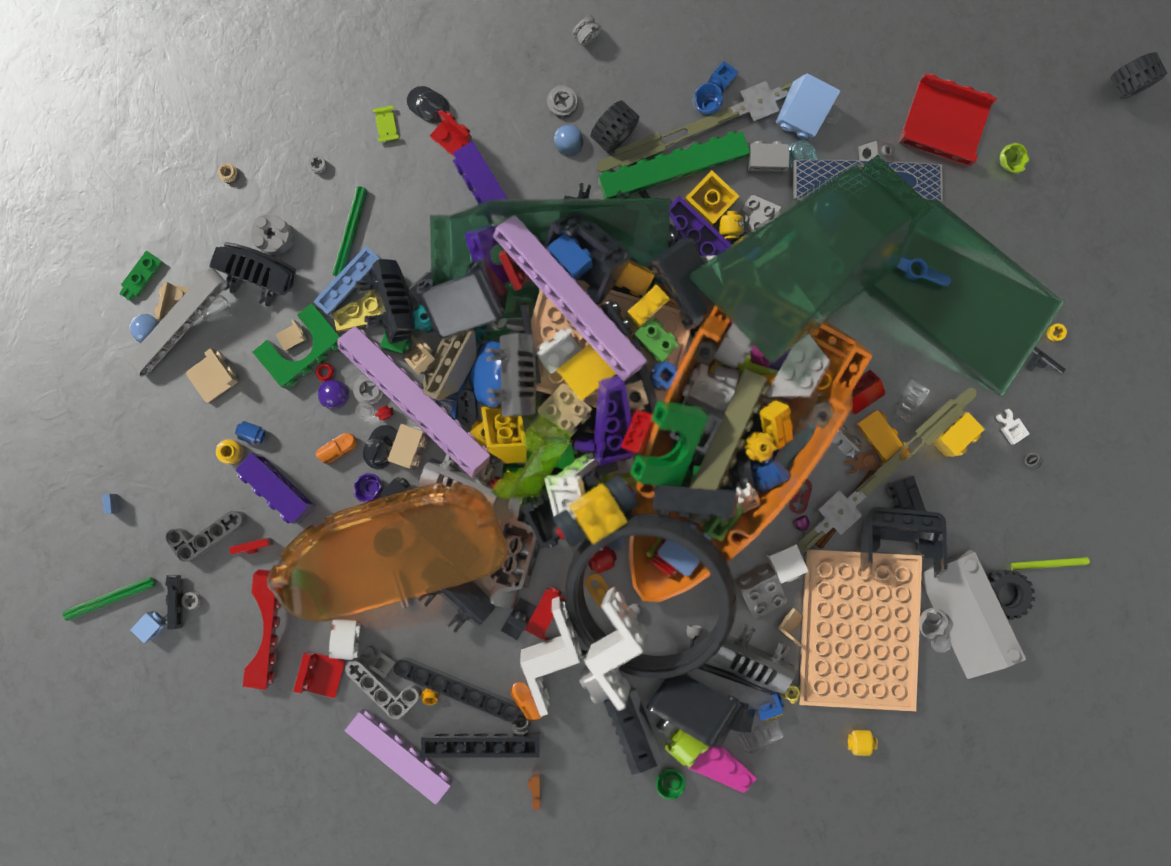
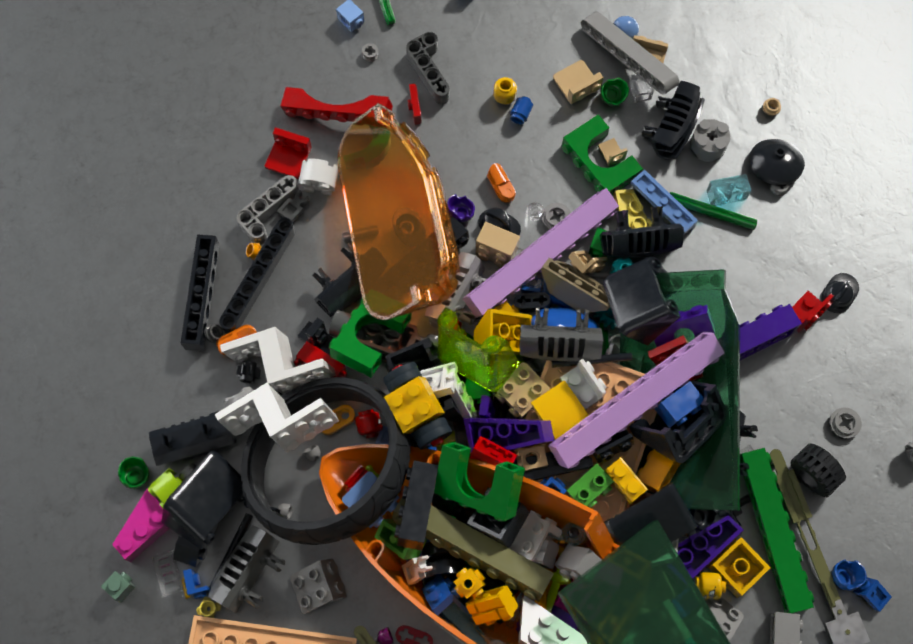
camera: 95 degrees right, 15 degrees down
green hinge [119,250,164,301] -> none
black hinge [165,575,183,629] -> none
dark purple brick [235,453,316,524] -> none
red plate [315,362,335,382] -> none
dark purple hair [318,380,349,409] -> none
lavender brick [345,709,452,805] -> none
lime piece [372,105,399,142] -> none
red plate [375,405,394,421] -> none
dark orange plate [528,773,541,810] -> none
medium blue hair [554,124,583,156] -> none
white head [766,544,808,583] -> none
tan bracket [777,608,803,647] -> none
none -> sand green brick [101,571,135,603]
none -> black gear [236,361,261,384]
none -> green arch [329,289,412,378]
none -> green hair [600,77,629,106]
none -> clear light blue brick [706,174,751,206]
none -> black dish [749,139,805,185]

